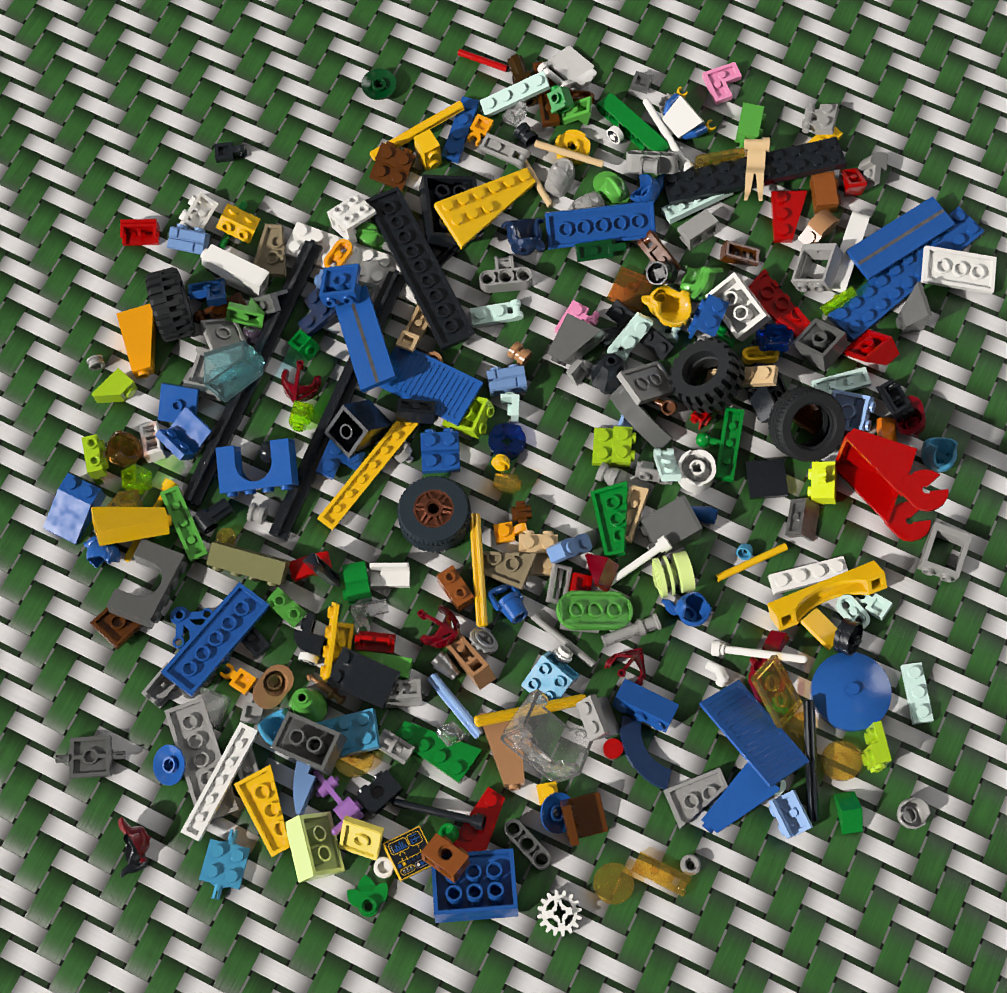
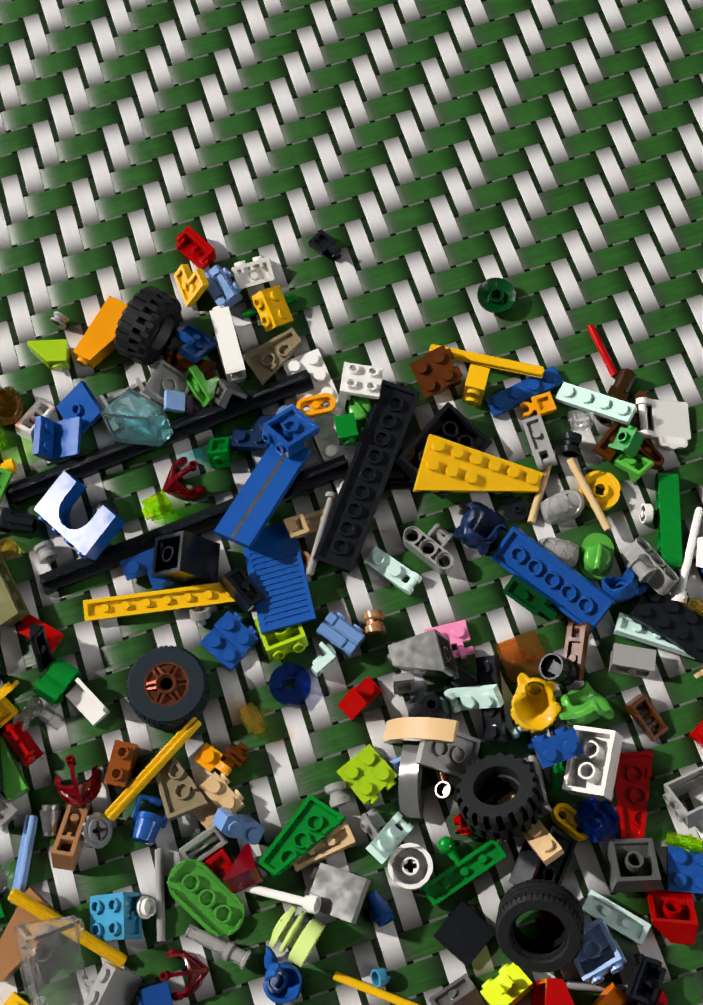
camera: 45 degrees right, 0 degrees up
yellow plate [491,454,510,471] -> none
none -> light blue tile [164,389,185,413]
none -> yellow plate [174,264,209,307]
none -> light grey bar [306,491,338,577]
none -> green brick [334,413,359,446]
none -> red slope [337,676,383,721]
none -> tan slope [383,717,459,743]
none -> black piece [499,494,530,523]

